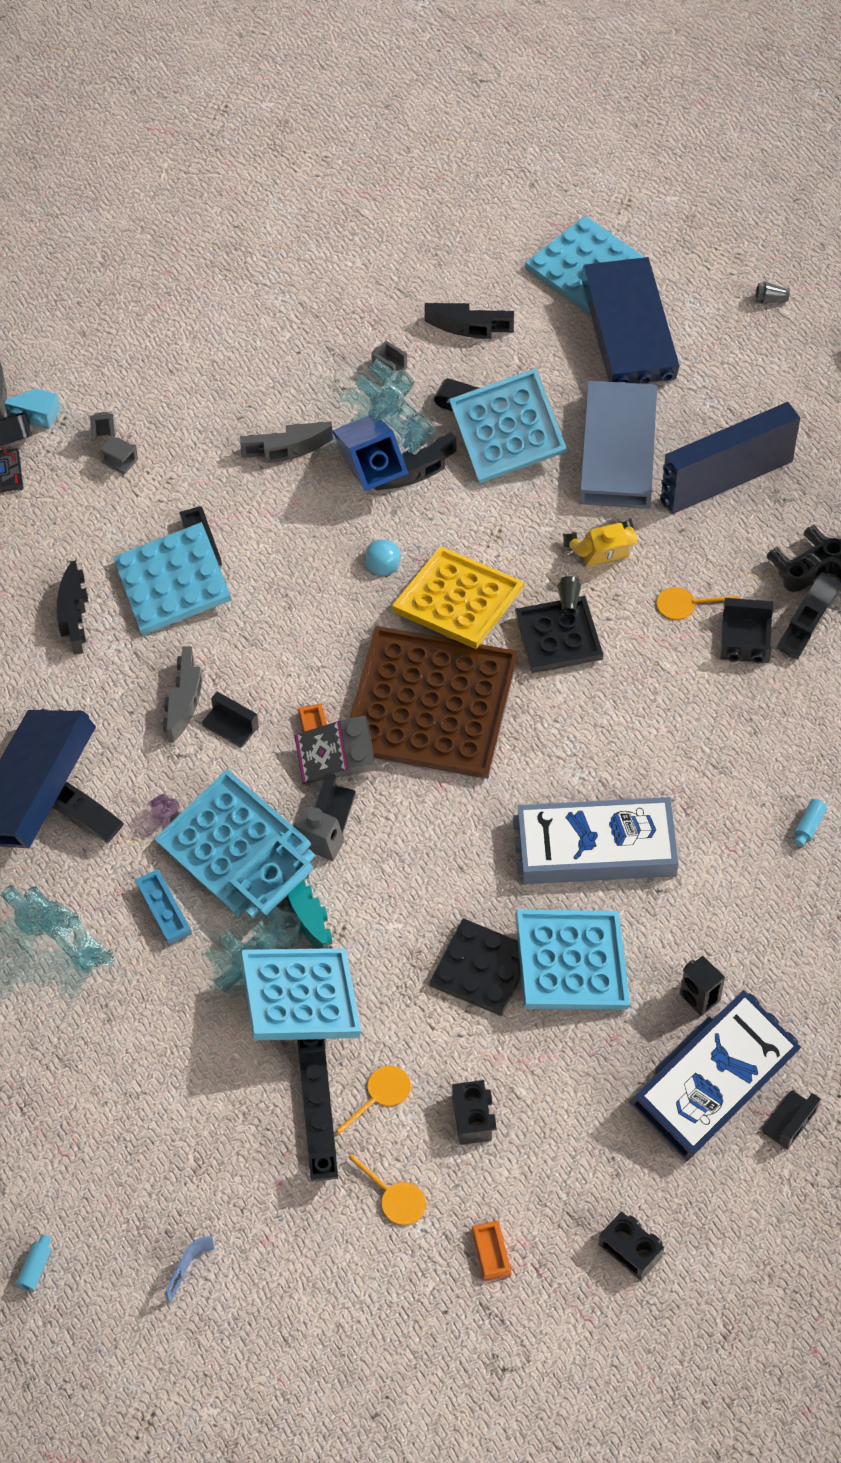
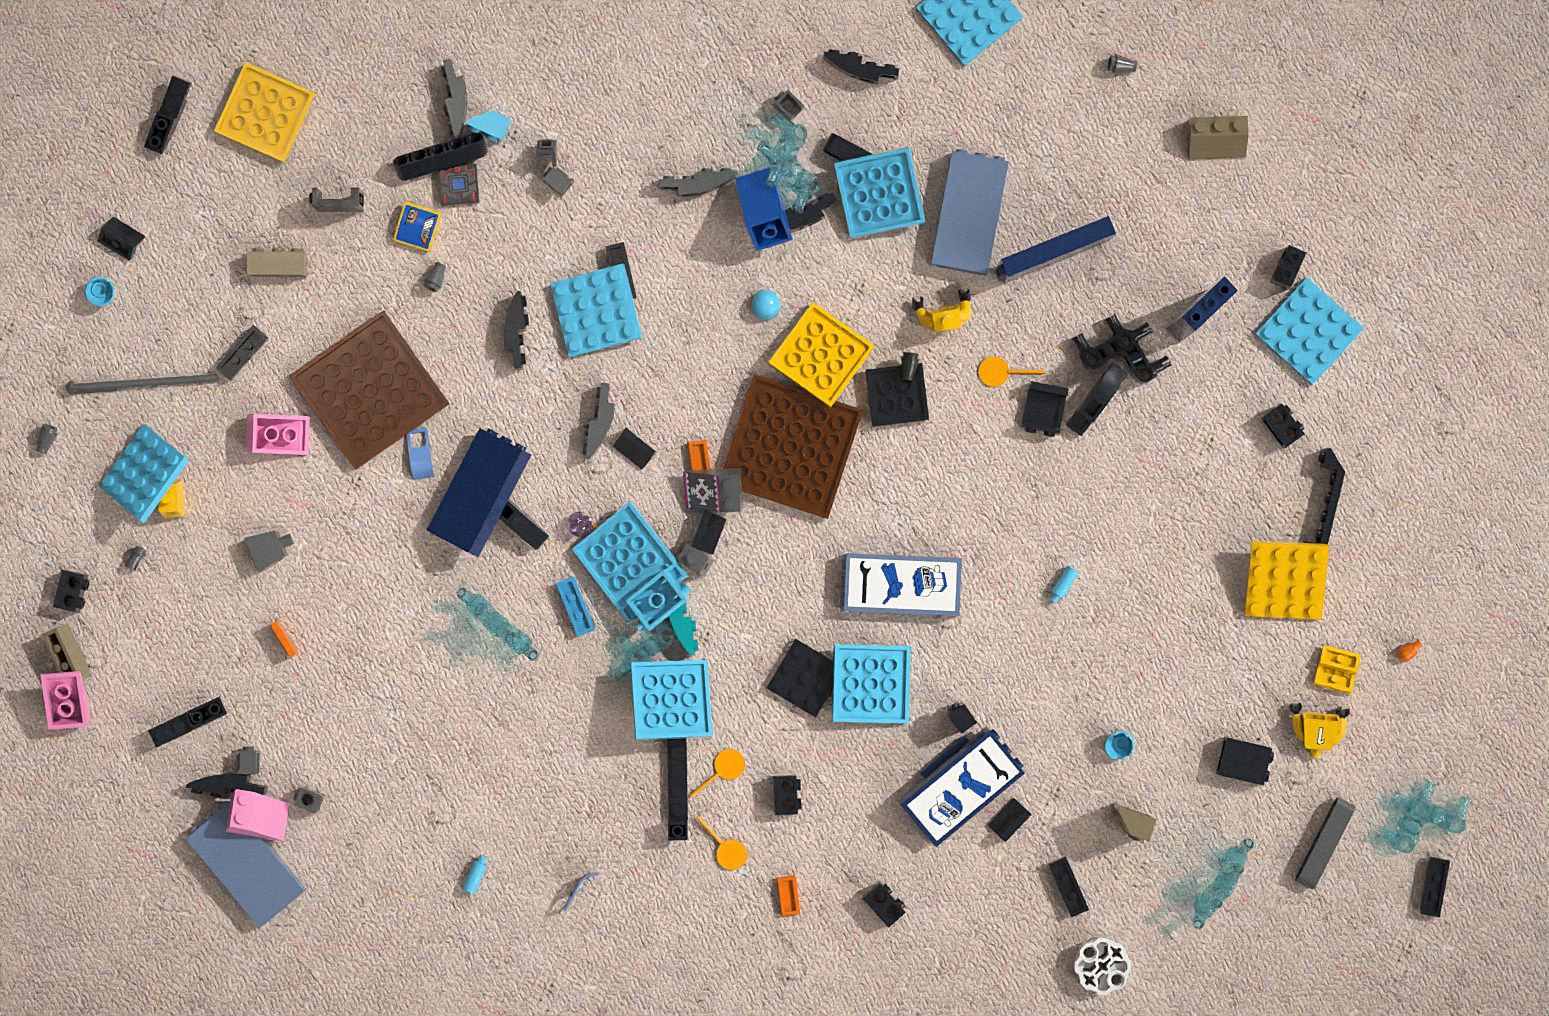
camera: 10 degrees right, 30 degrees up
dark blue brick [581,257,680,384] -> none

